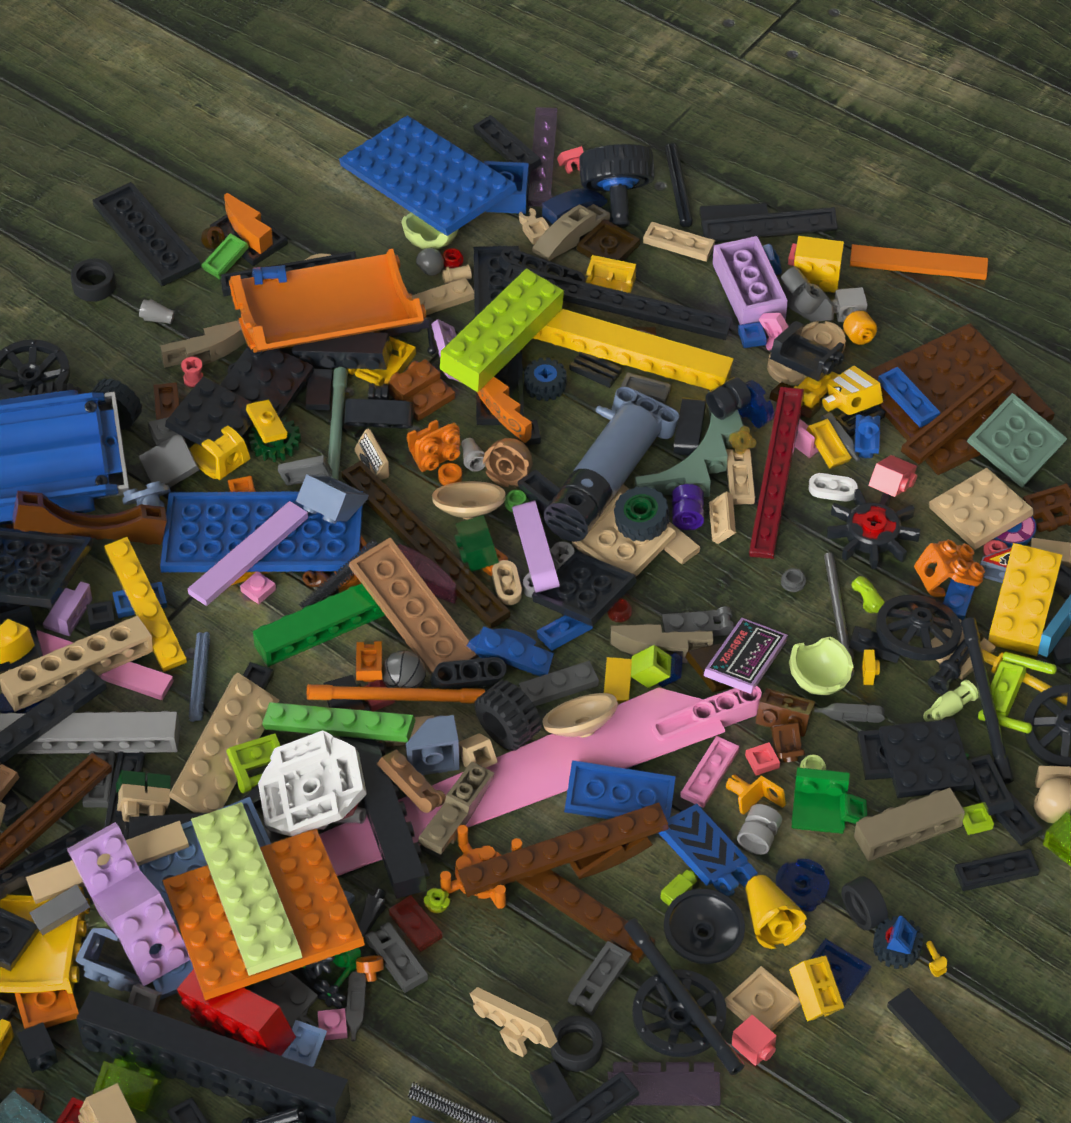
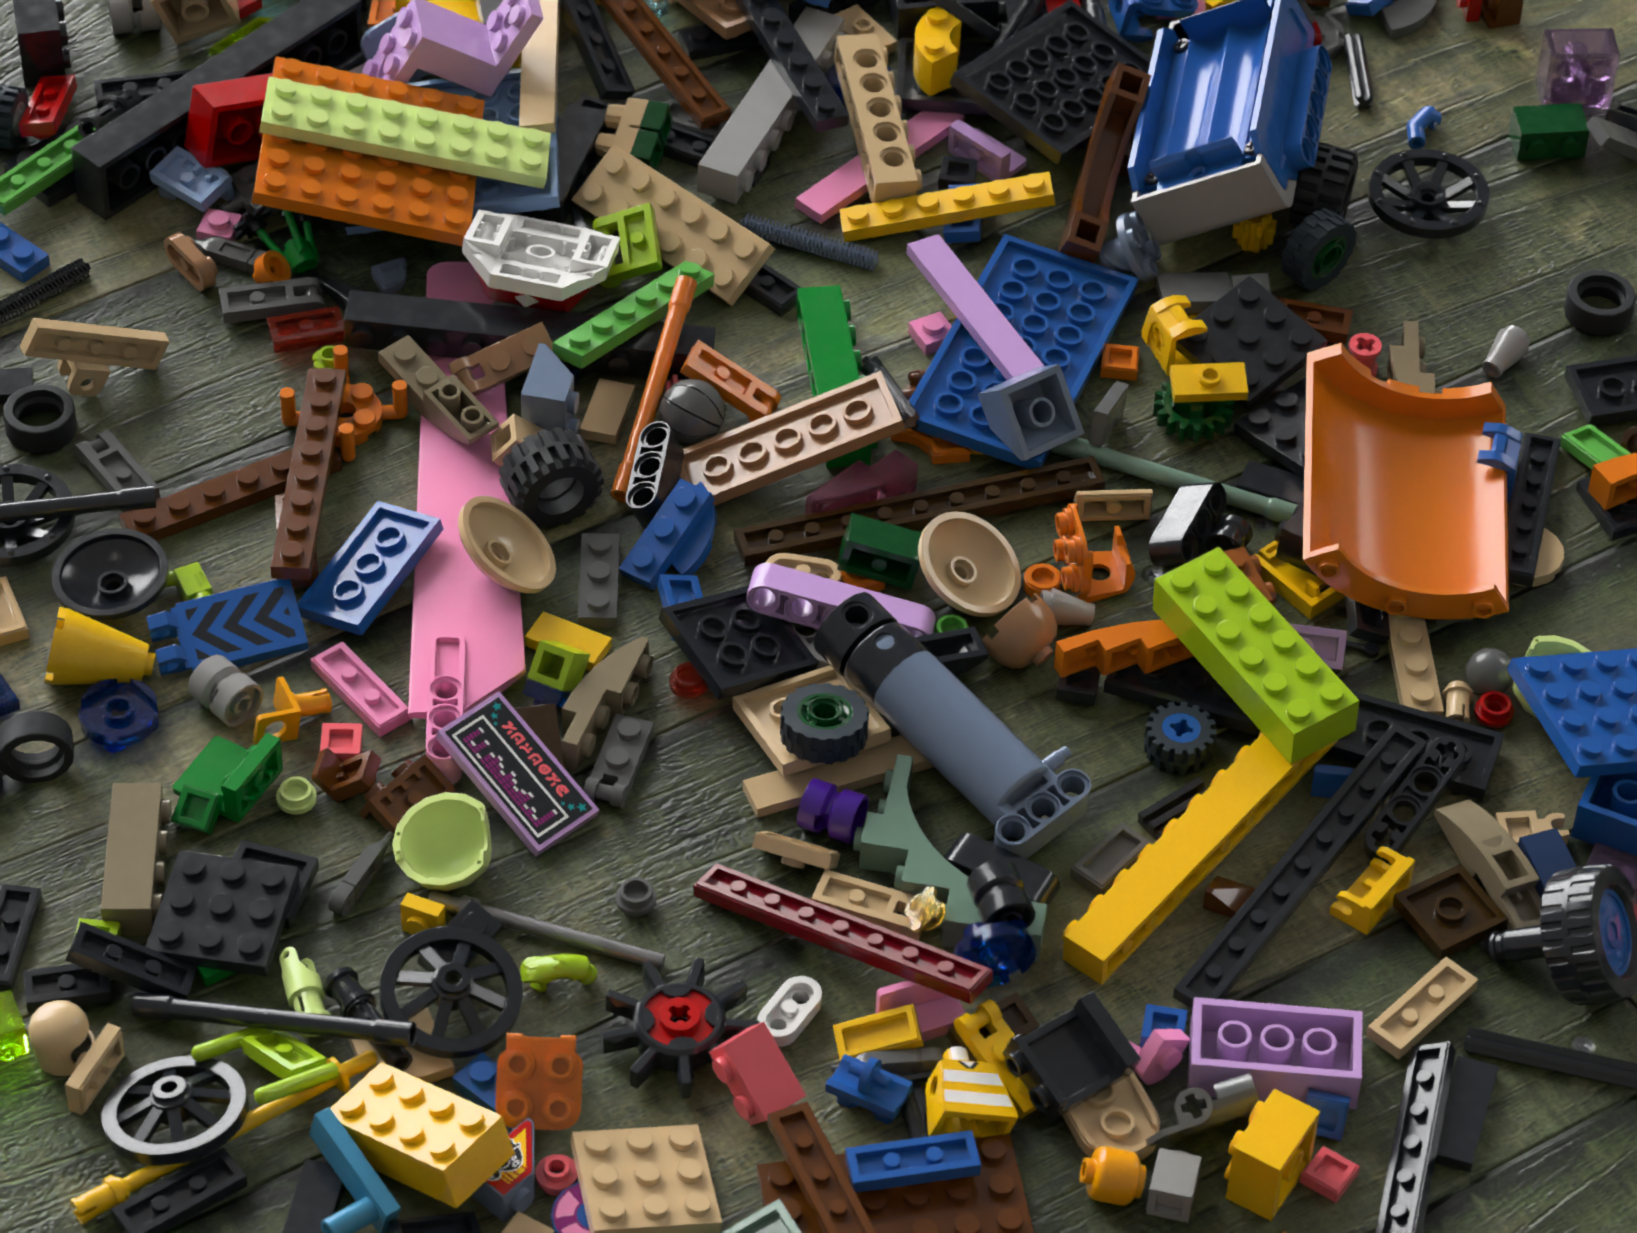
camera: 110 degrees right, 5 degrees down
none -> medium nougat plate [164,232,218,291]

